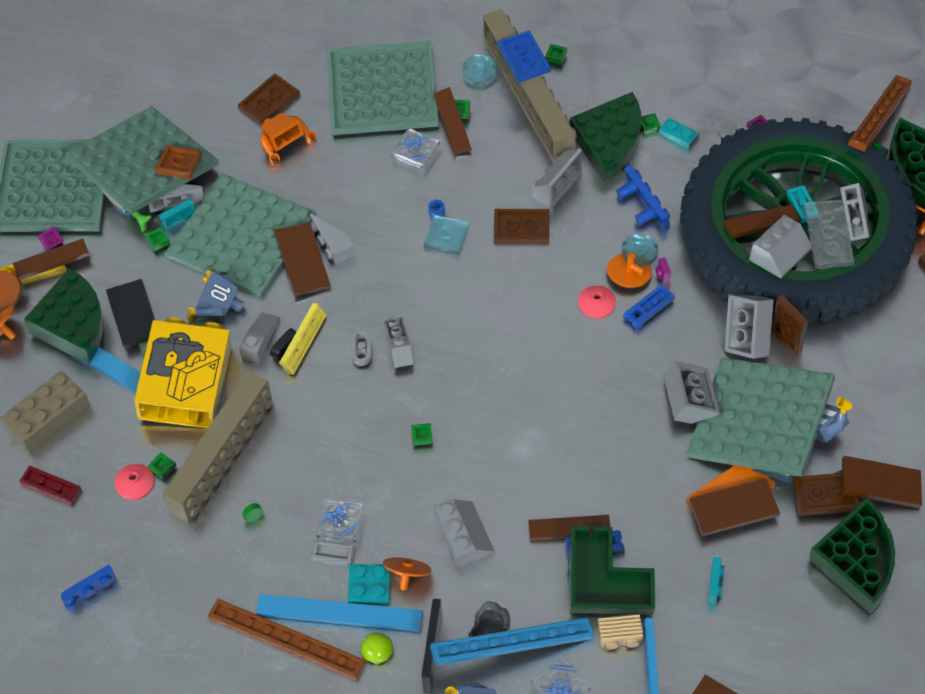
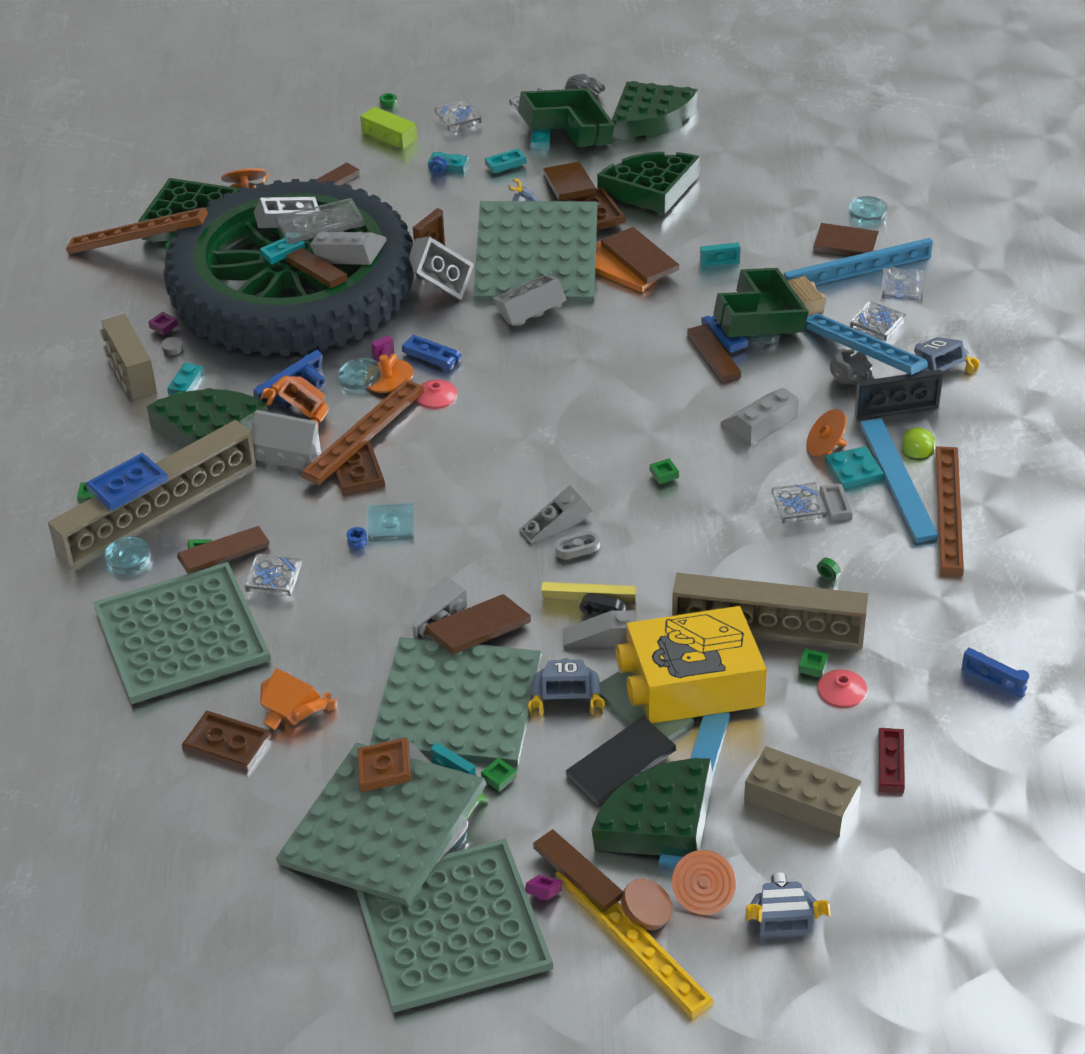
camera: 110 degrees left, 15 degrees down
none -> dark tan brick [100,314,157,400]
none -> orange torso [260,376,328,429]
none -> dark orange tile [301,379,424,485]

